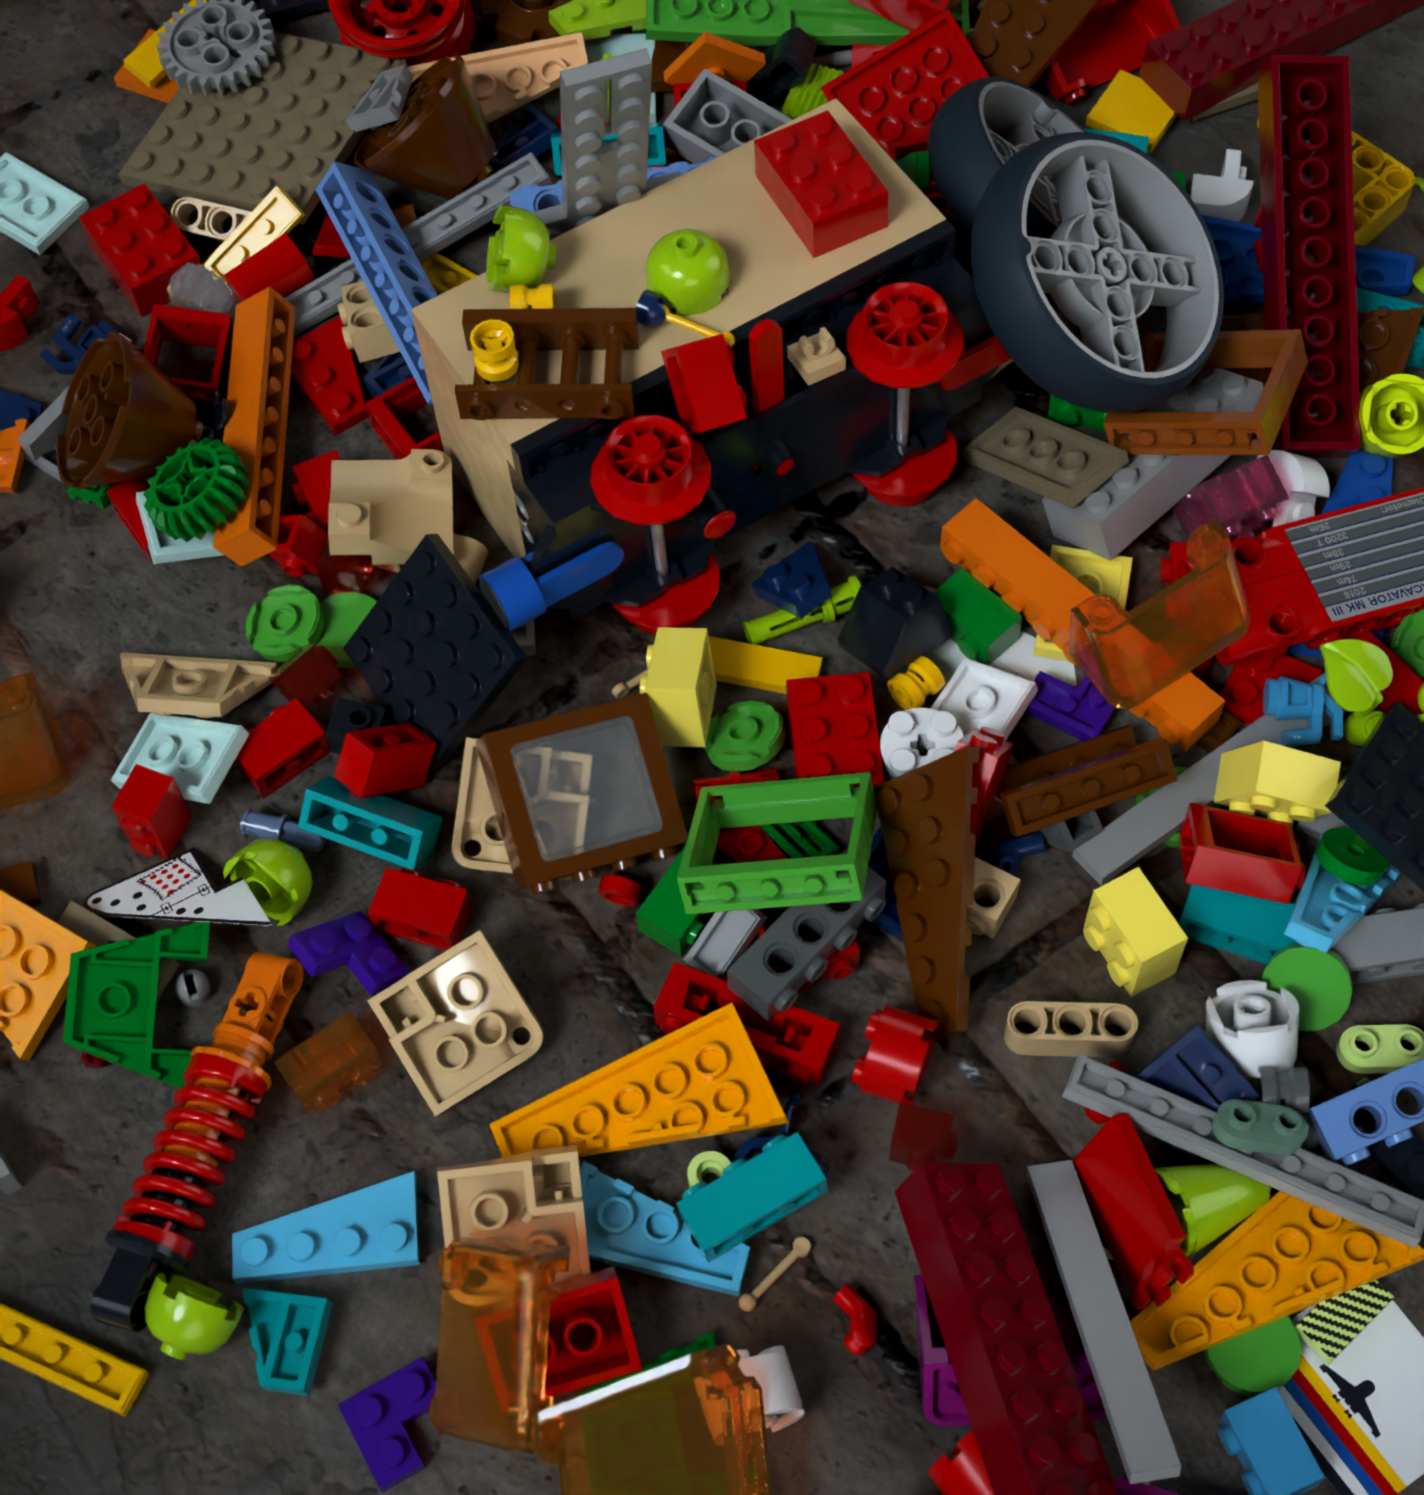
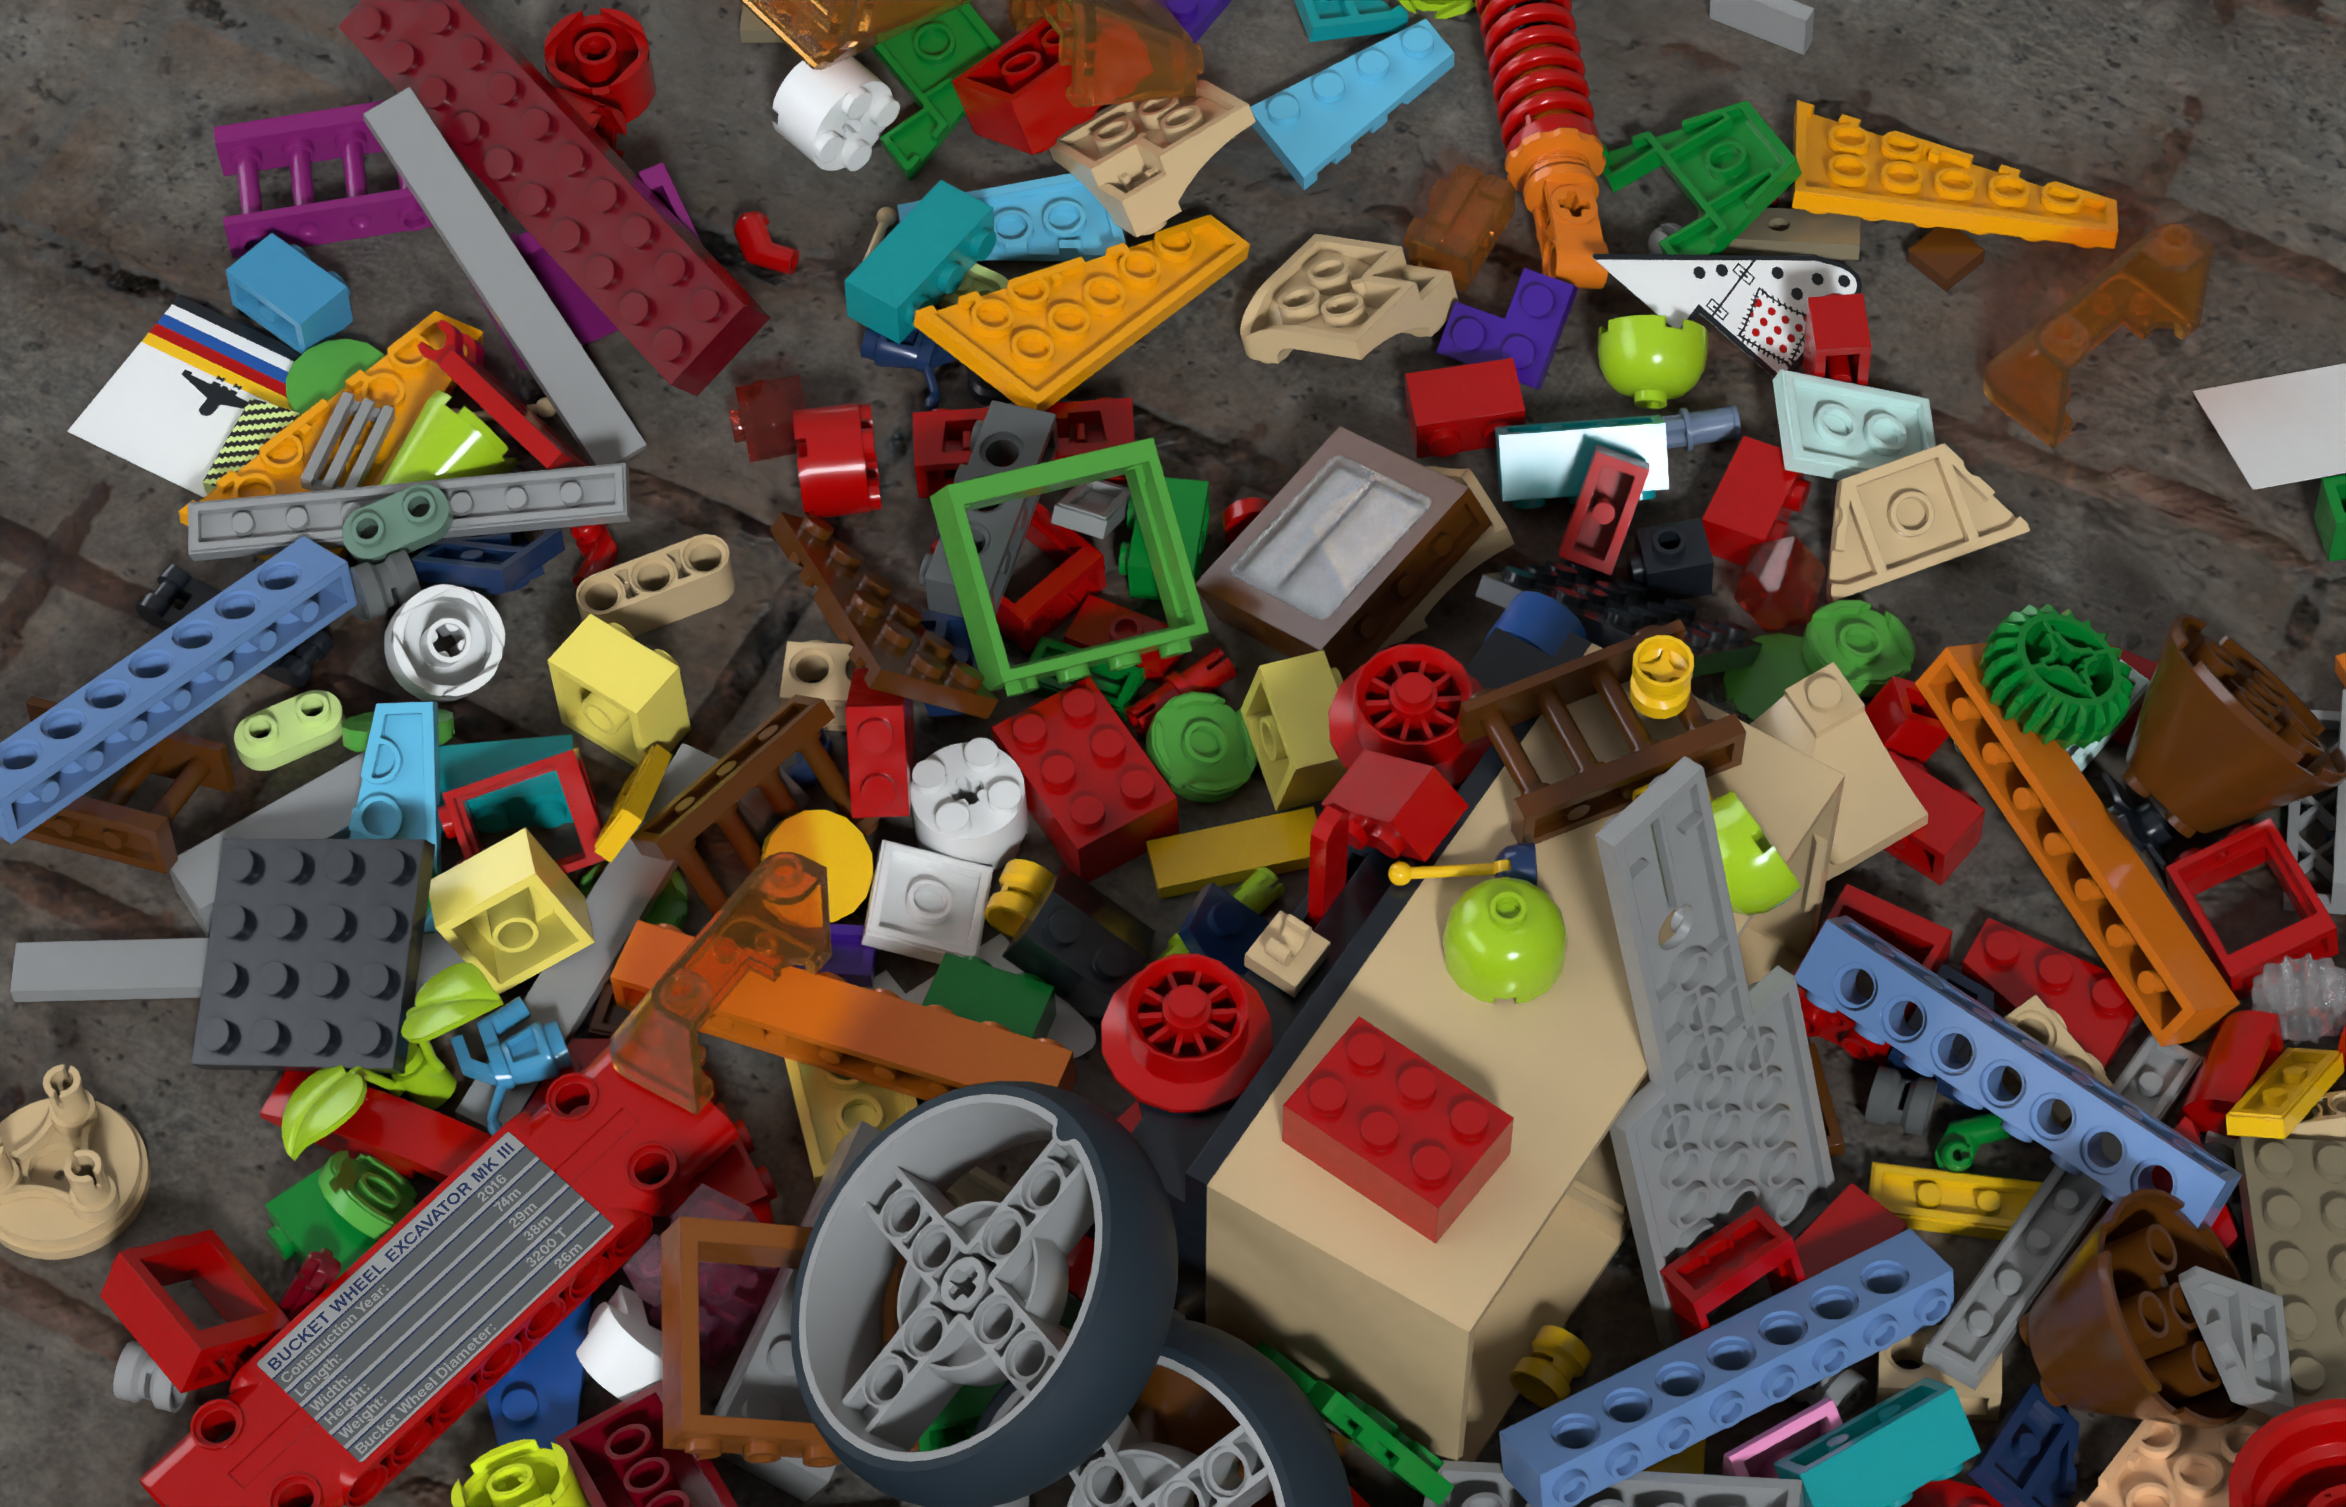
camera: 155 degrees right, 5 degrees down
none -> light grey tile [301,391,395,491]
none -> yellow tile [594,744,673,863]
none -> yellow tile [759,810,874,924]

